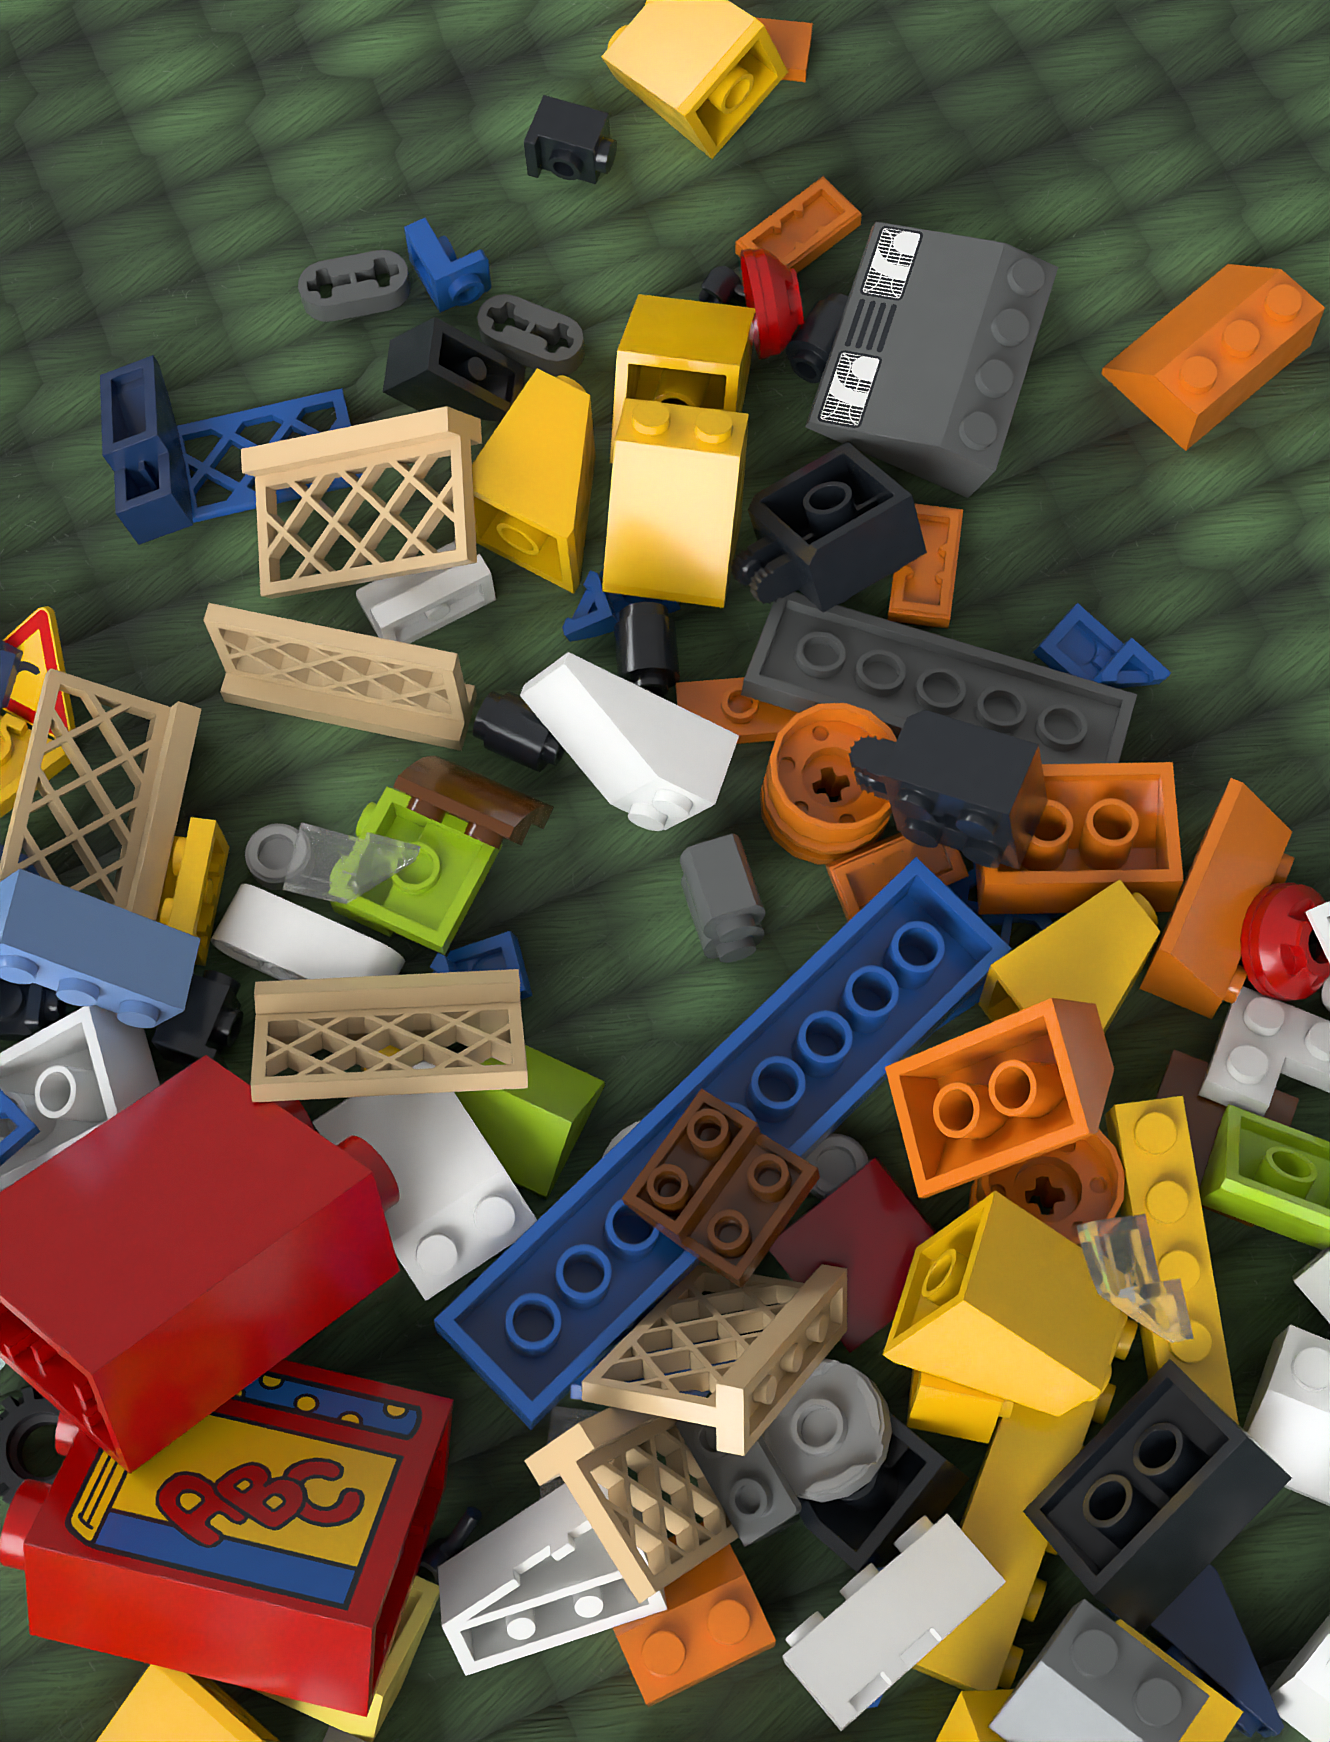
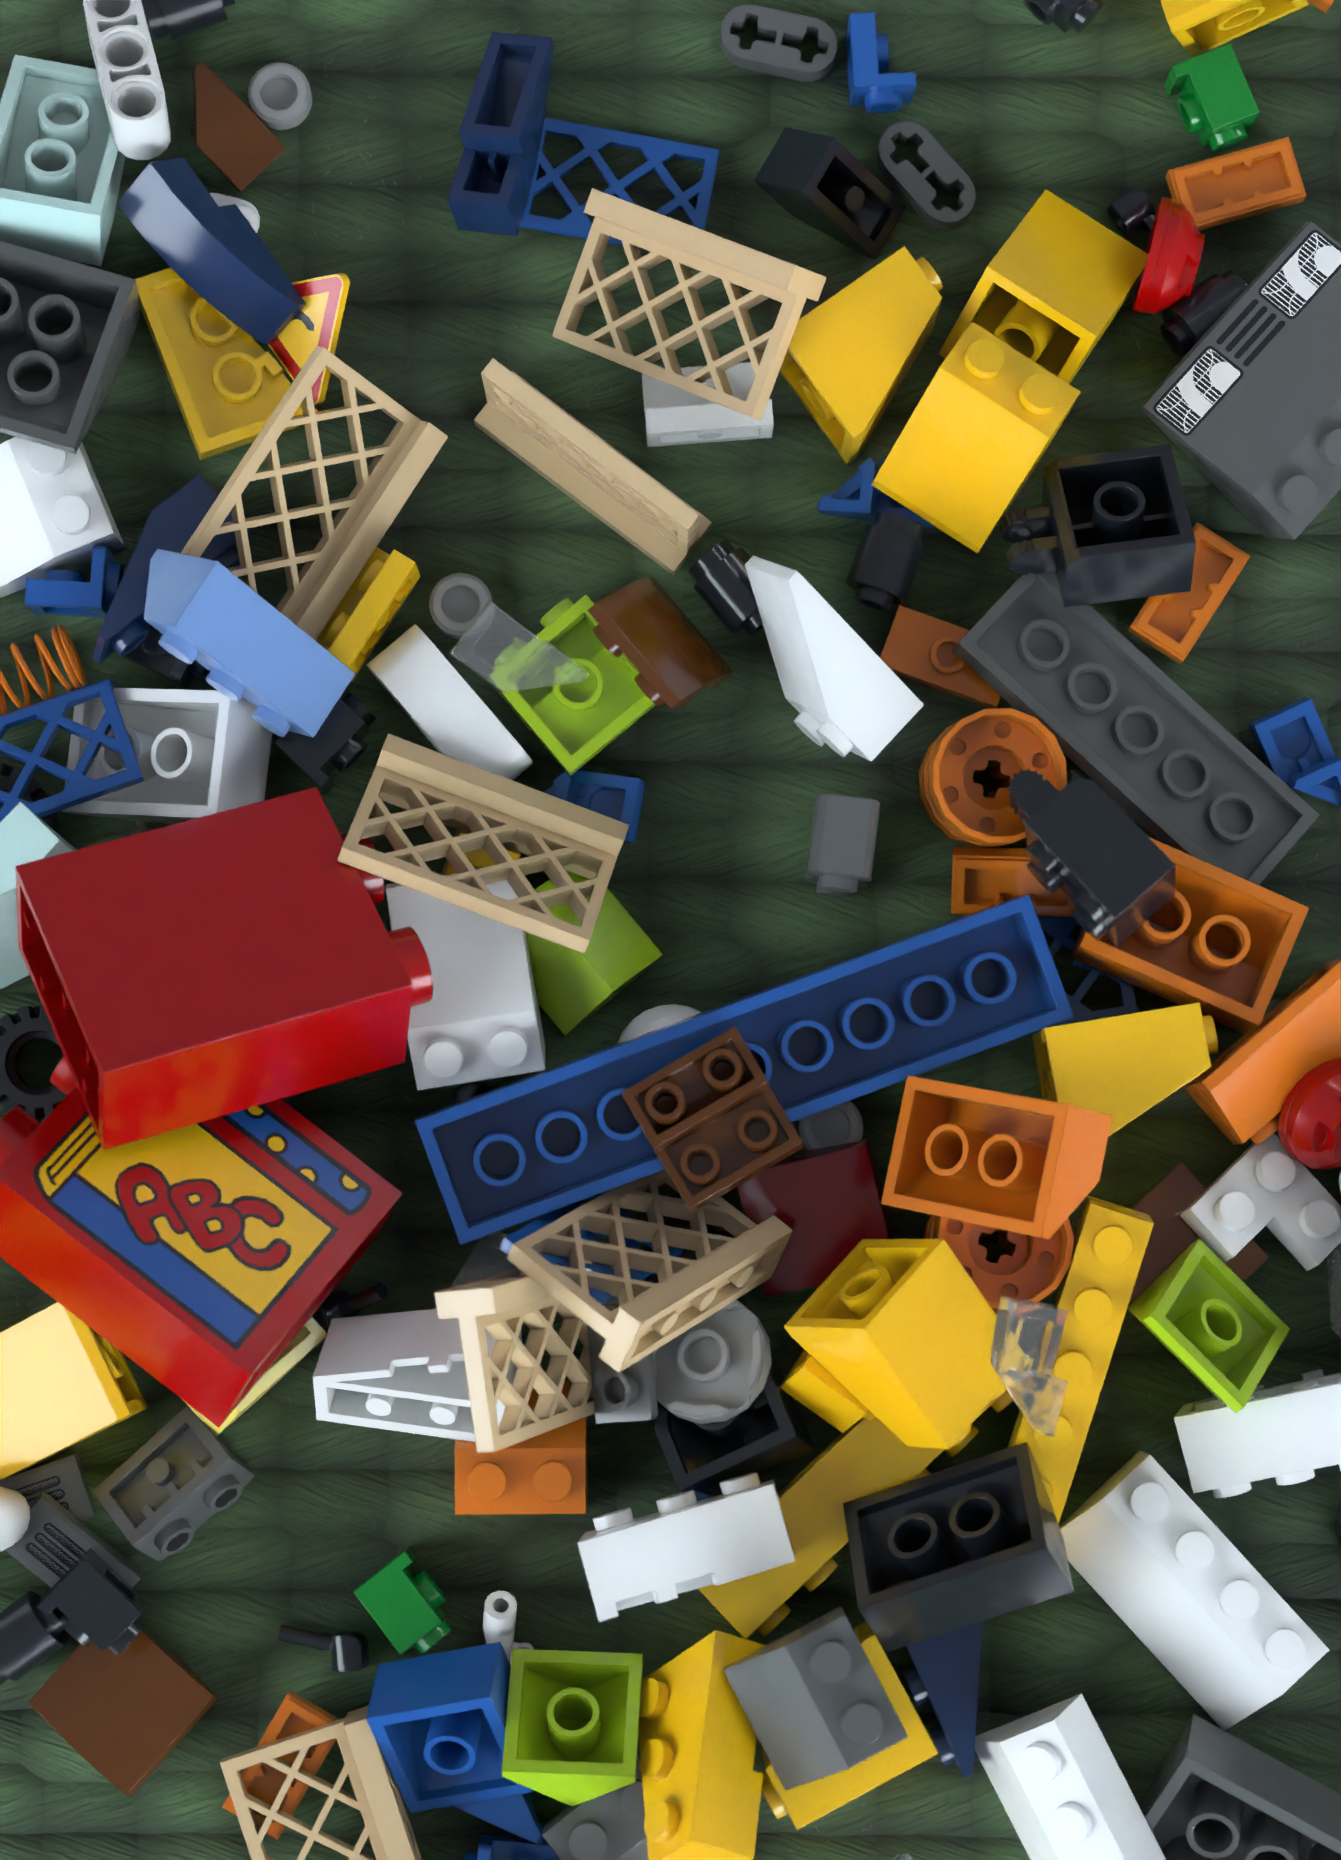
camera: 20 degrees right, 15 degrees up
none -> green brick [1164,43,1259,153]

